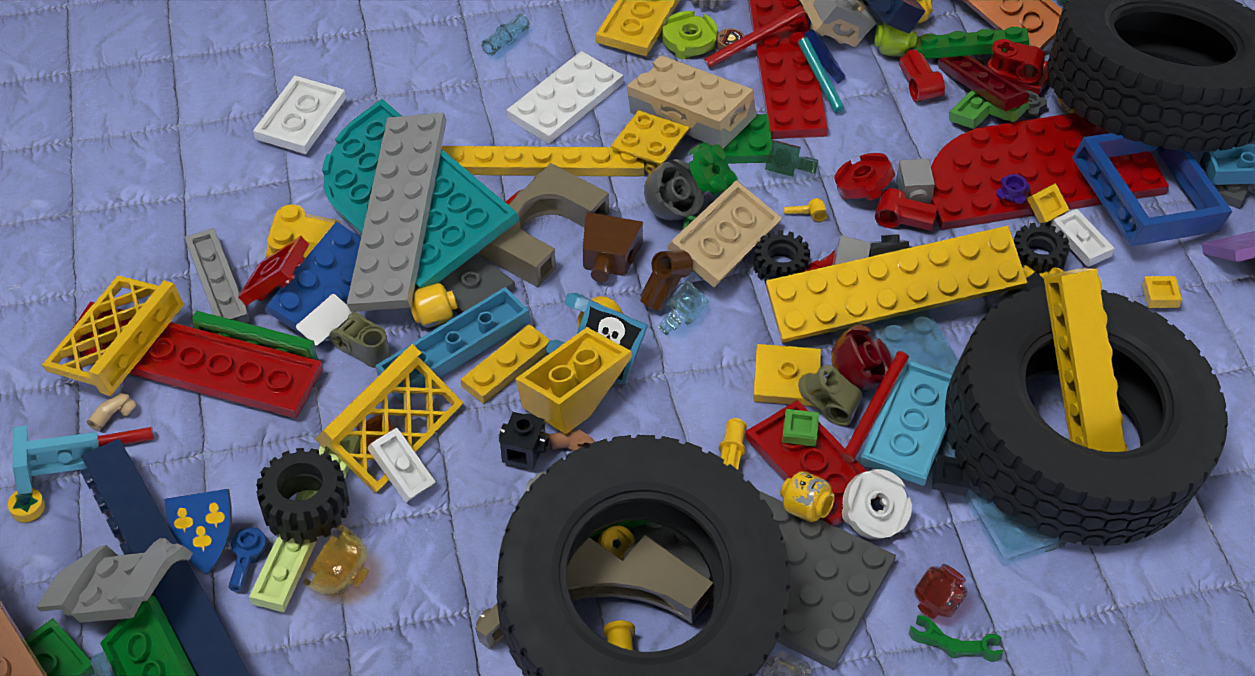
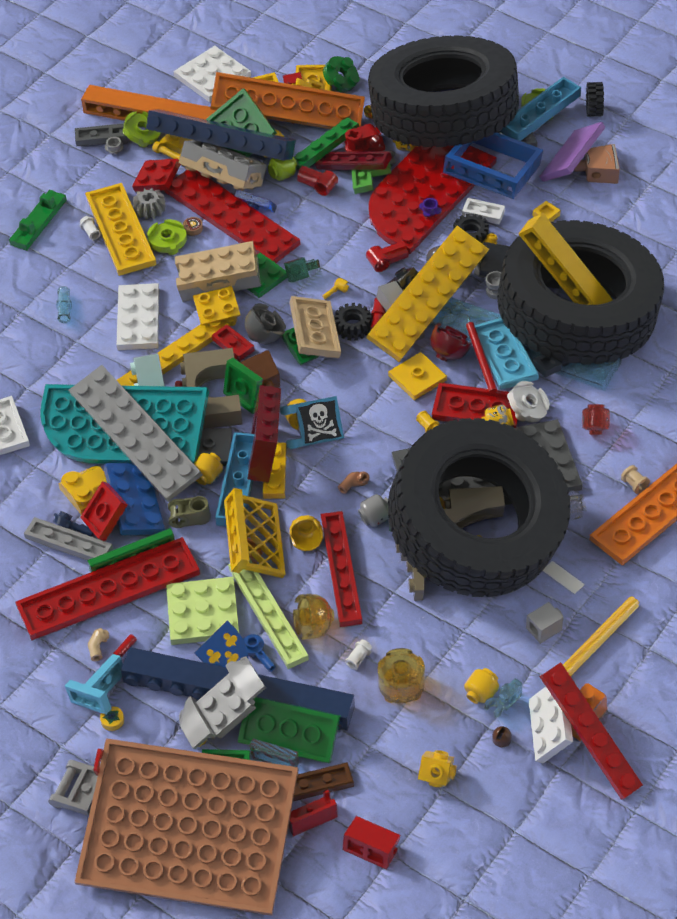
camera: 40 degrees left, 0 degrees up
yellow fence [42,275,184,396] -> none
black tyre [256,448,350,544] -> none
white sticker [296,294,352,345] -> none
white plate [367,428,436,503] -> none
black brick [499,412,550,470] -> none
yellow slope [515,327,632,434] -> none
reddish brown piece [640,250,693,311] -> none
clear light blue plate [657,280,710,335] -> none
green plate [689,142,738,201] -> none
red bar [704,5,805,69] -> none
bright green tile [782,409,819,446] -> none
teal bar [798,37,845,113] -> none
olive piece [798,365,862,426] -> none
red plate [834,153,896,200] -> none
light grey brick [896,159,935,204] -> none
green piece [909,615,1004,662] -> none
yellow plate [1027,183,1069,223] -> none
none -> dark blue plate [53,511,94,537]
none -> light aqua brick [130,353,164,386]
none -> yellowish green plate [166,577,239,645]
none -> red plate [212,324,255,362]
none -> green plate [223,358,263,414]
none -> dark red arch [247,385,281,483]
none -> yellow hair [289,515,323,551]
none -> red plate [321,511,363,627]
none -> white pin [345,640,372,670]

